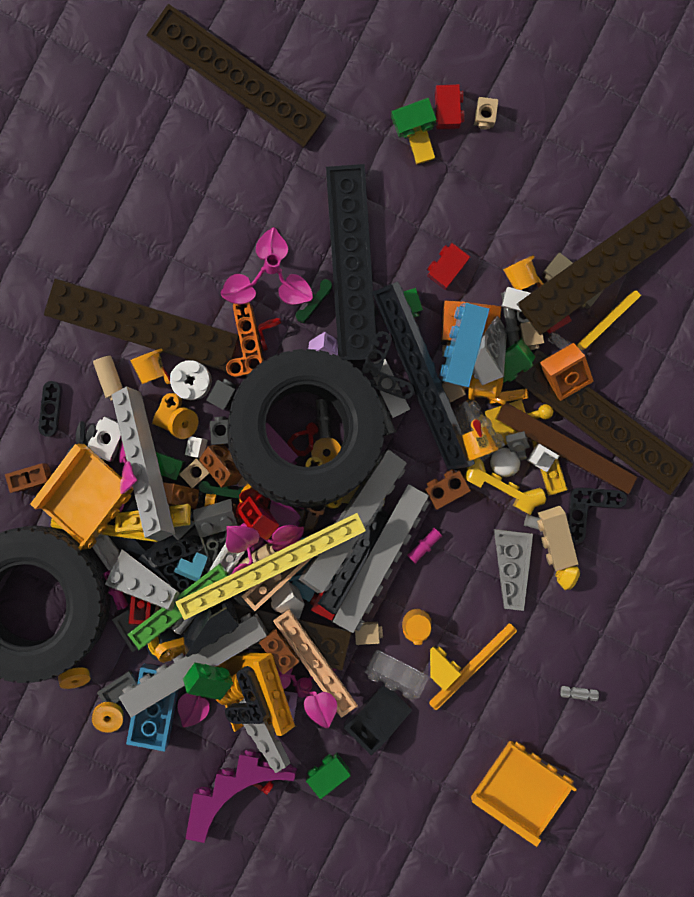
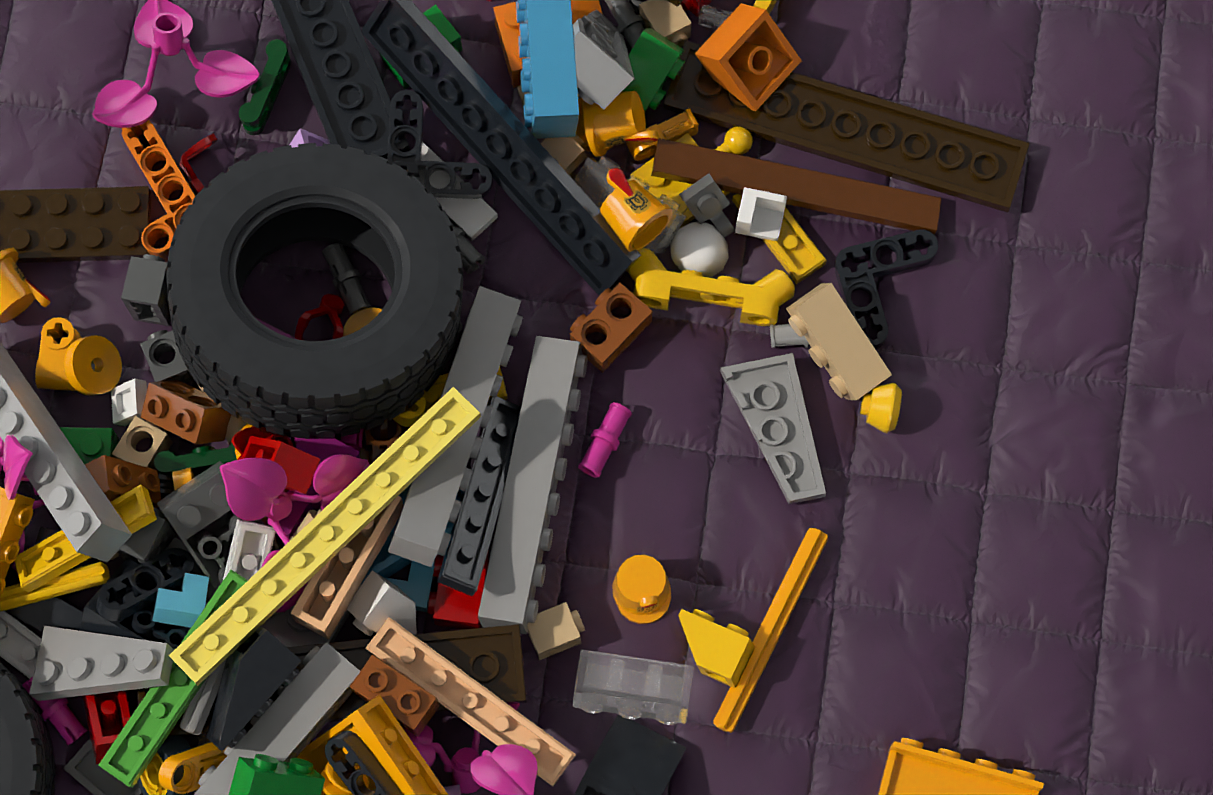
camera: 15 degrees left, 15 degrees down
white brick [170,361,212,400] -> none
light grey axle [560,686,599,701] -> none

